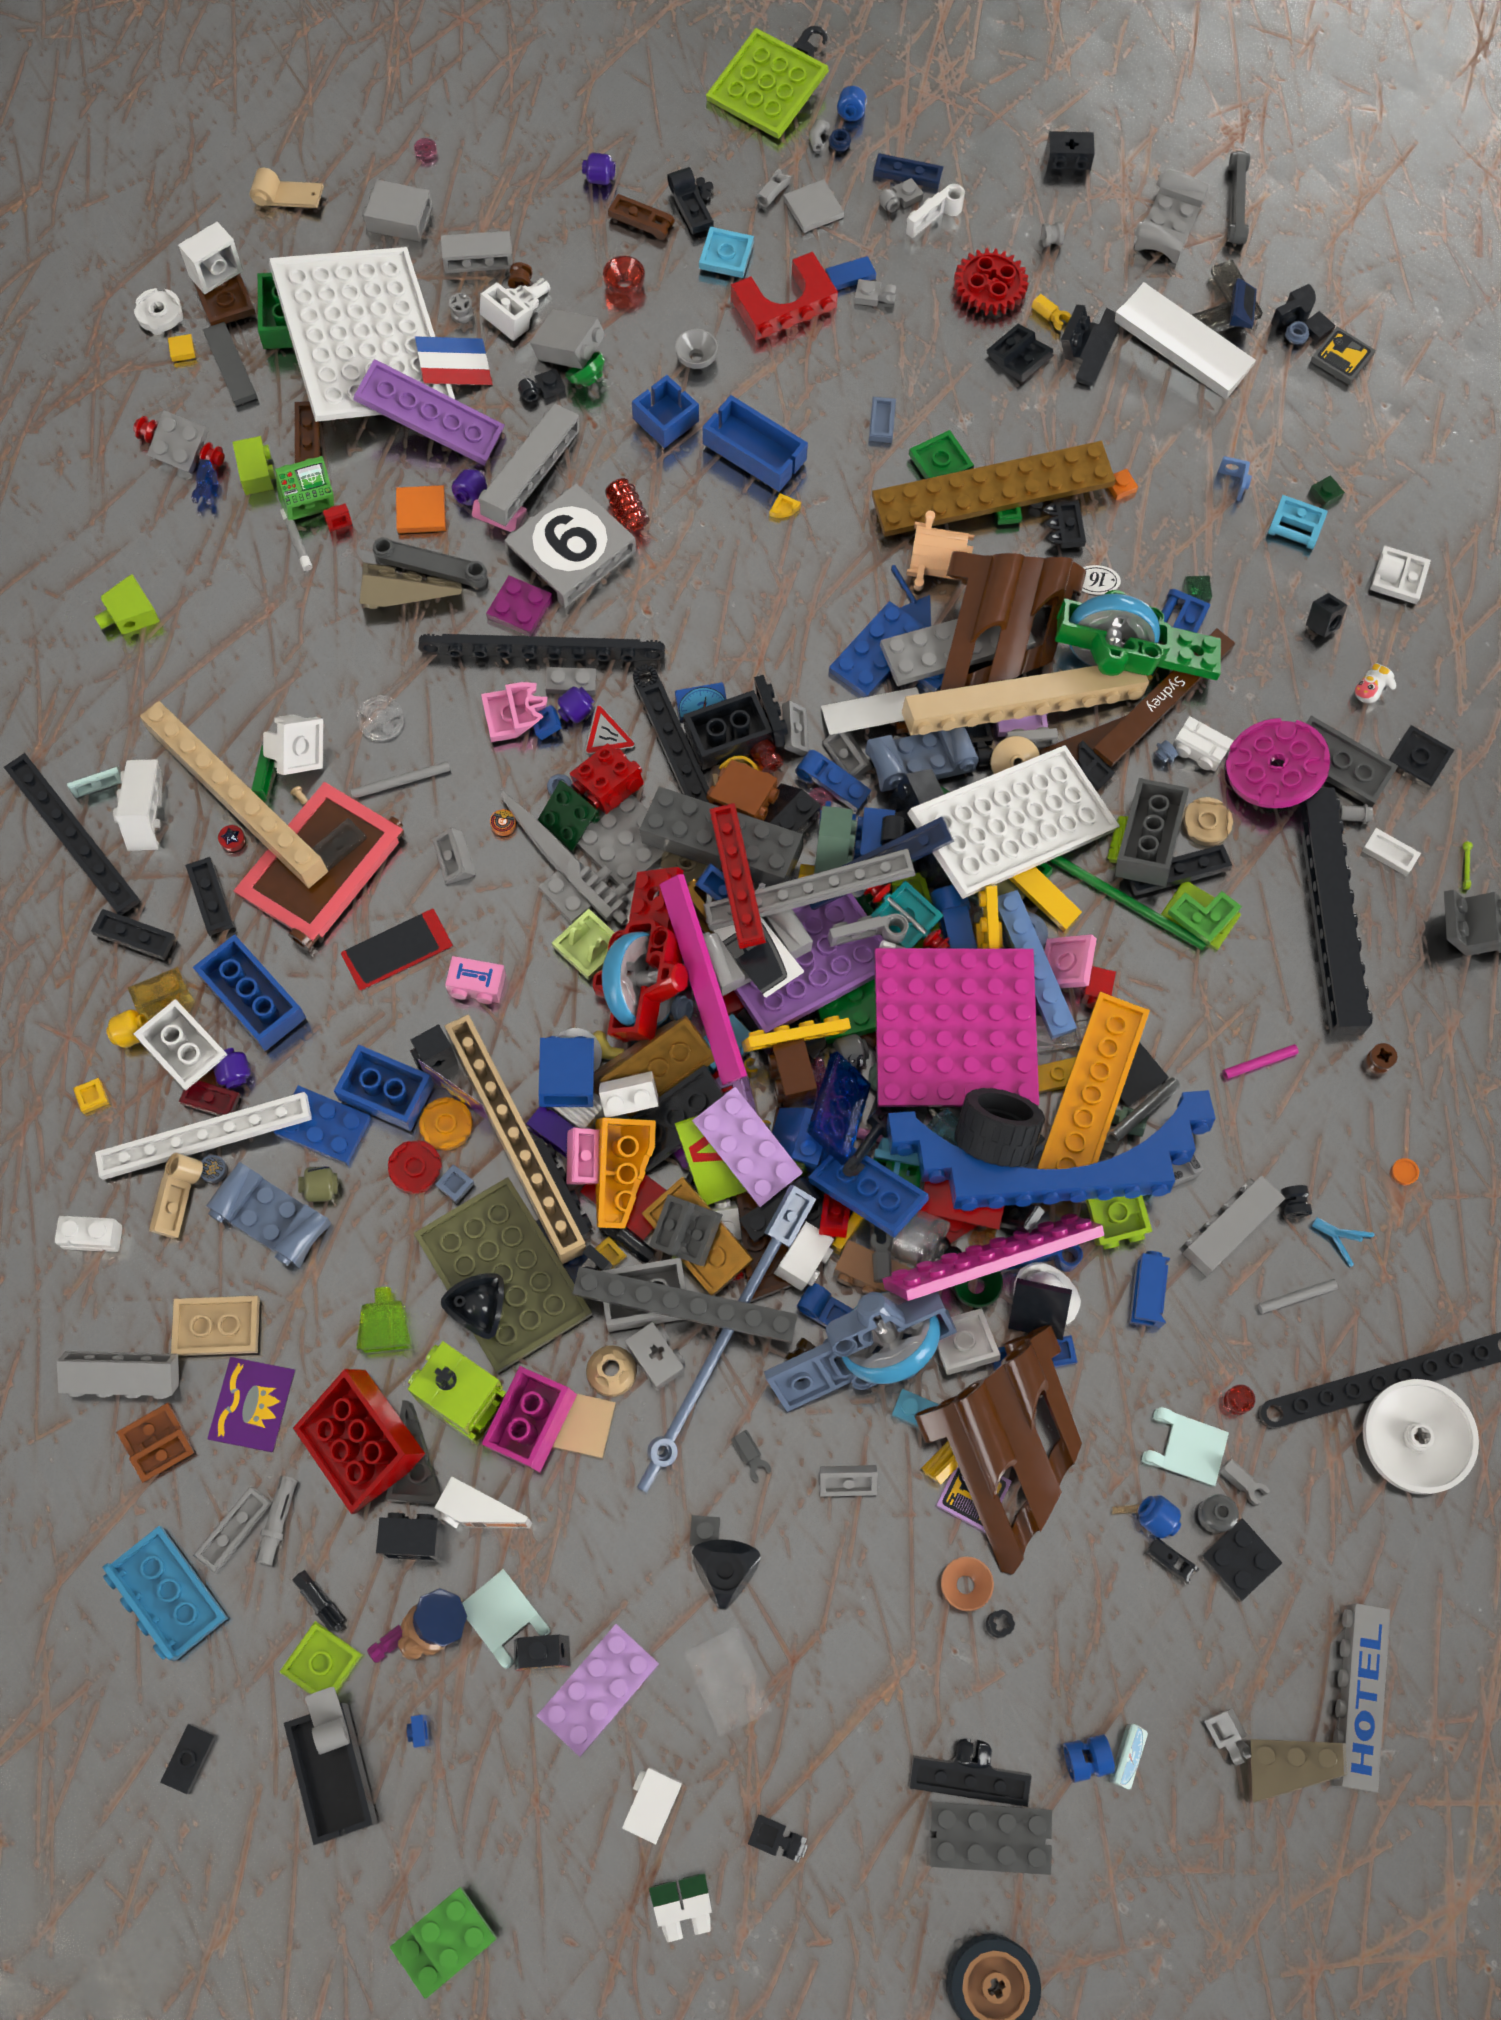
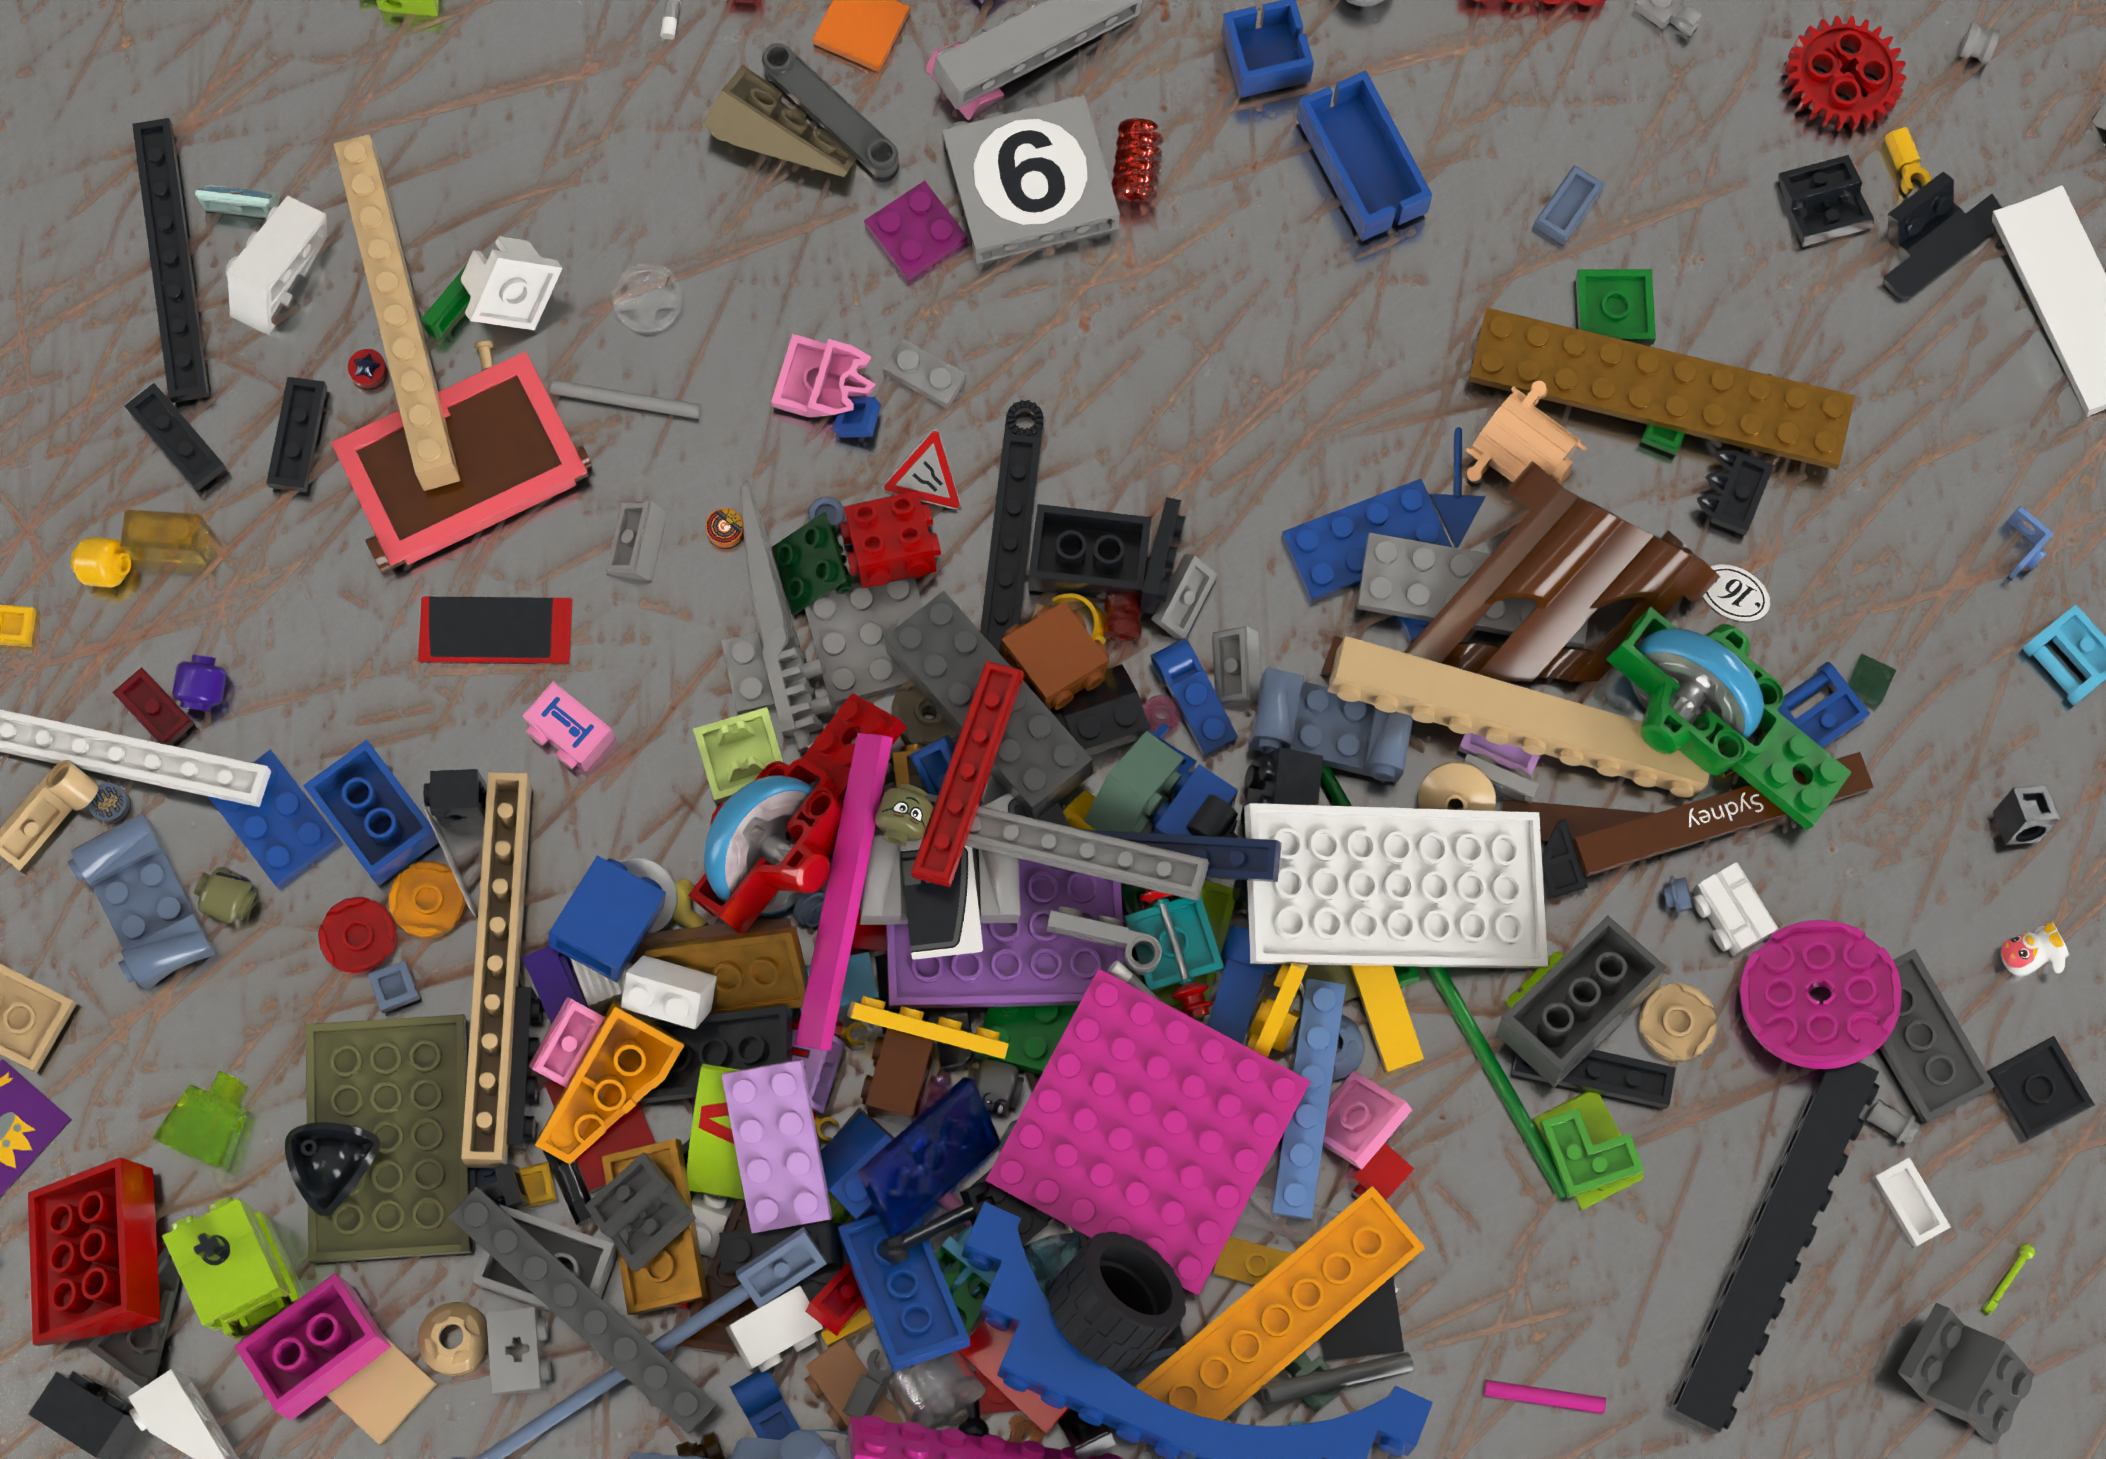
camera: 30 degrees right, 5 degrees up
white slope [134,999,227,1091] -> none
blue brick [193,934,306,1051] -> none
clear smoke plate [312,818,367,872] -> none
black plate [418,633,665,662] -> none
dark purple head [451,469,487,506] -> none
dark purple head [557,686,595,724] -> none
slope [675,682,726,721] -> none
yellow tile [769,493,801,518] -> none
white sticker [821,687,919,735] -> none
black plate [965,723,993,767] -> none
orange plate [1108,469,1138,500] -> none
none -> olive head [875,783,933,846]

